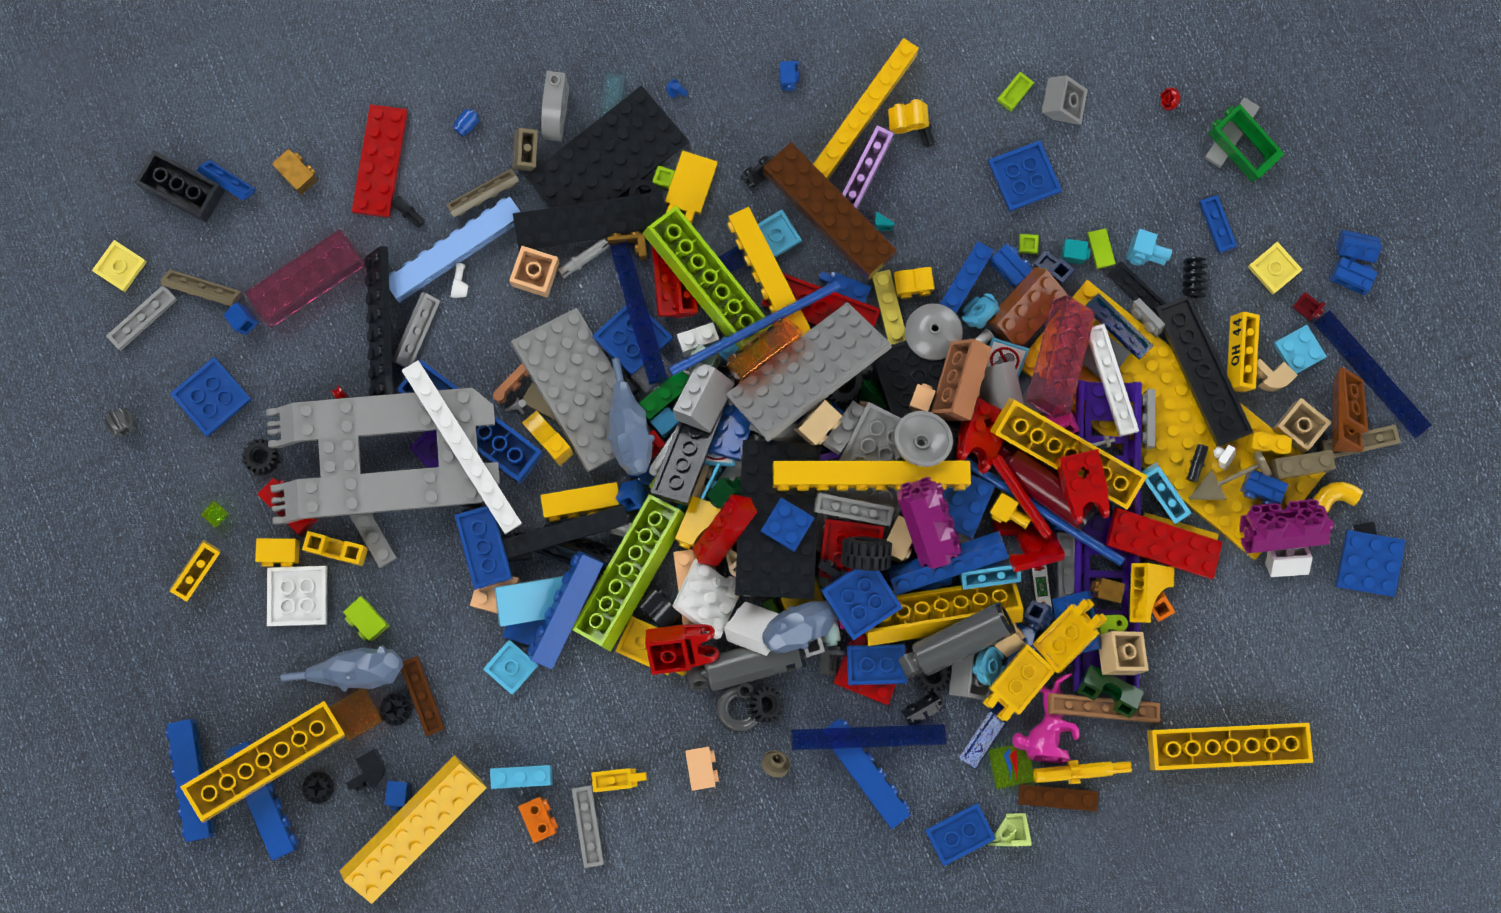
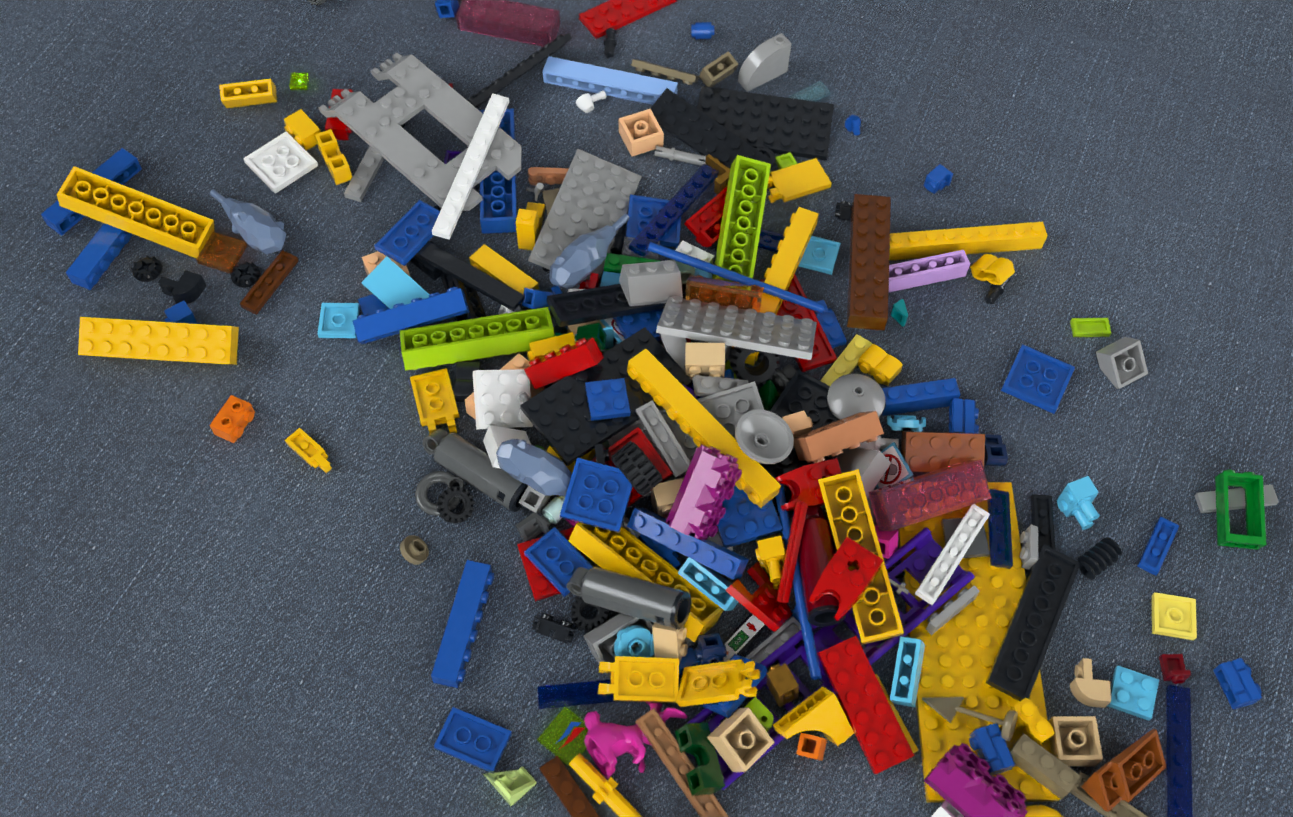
camera: 50 degrees right, 20 degrees down
blue plate [170,357,252,437] -> none
black tyre [242,439,280,475] -> none
lime brick [343,596,390,642] -> none
light grey plate [392,292,440,368] -> none
medium azure brick [490,765,553,789] -> none
light grey plate [572,785,604,868] -> none
red brick [645,624,719,675] -> none
light nougat brick [685,747,719,791] -> none
clear blue plate [791,724,946,751] -> none
lime tile [1018,234,1039,255] -> none
teal brick [1061,239,1091,265] -> none
lime tile [1087,228,1116,270] -> none
red plate [1160,87,1181,111] -> none
black axle [1186,444,1208,483] -> none
white tile [1213,445,1236,470] -> none
yellow brick [1227,312,1260,393] -> none
blue brick [1336,230,1382,263] -> none

